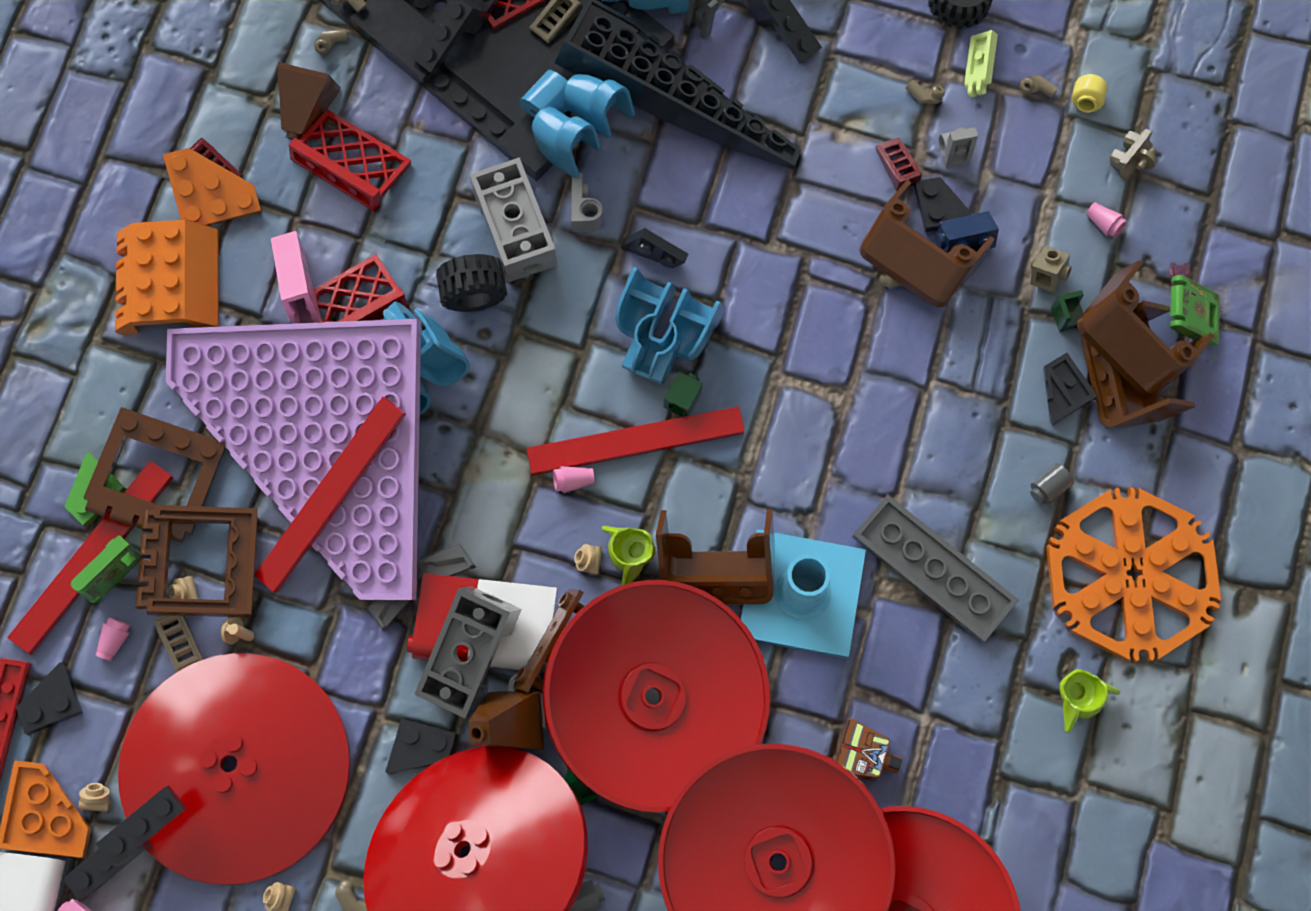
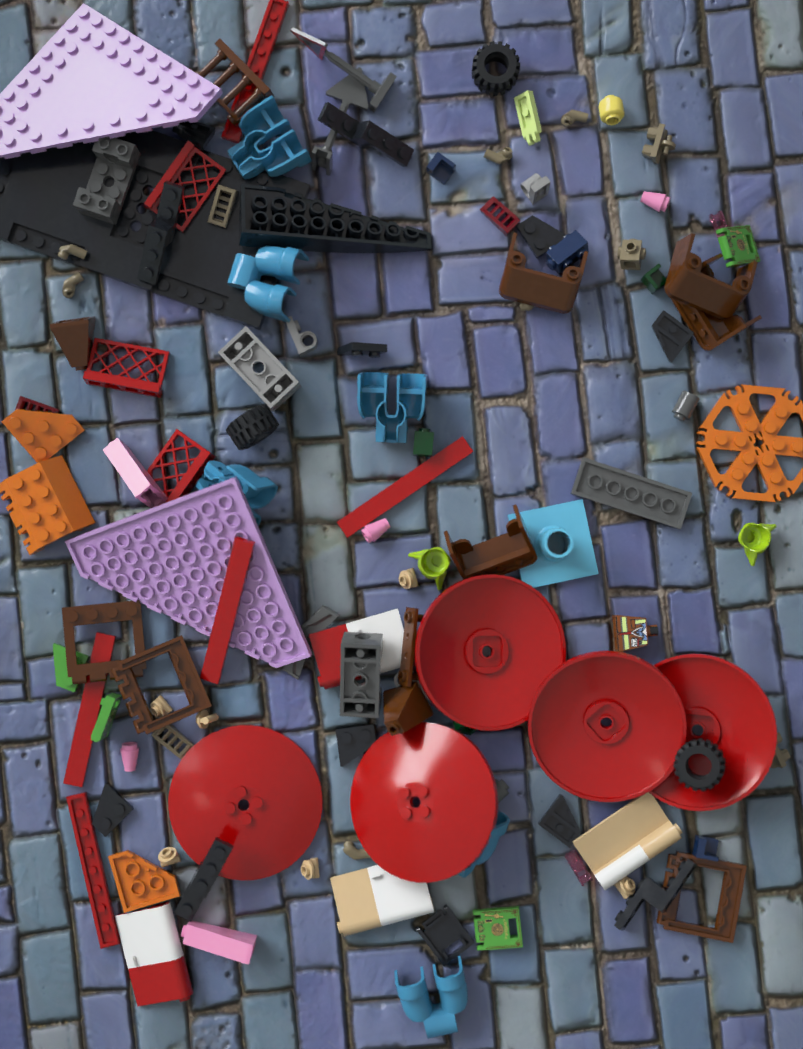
camera: 20 degrees left, 15 degrees up
none -> dark blue panel [426,152,456,185]

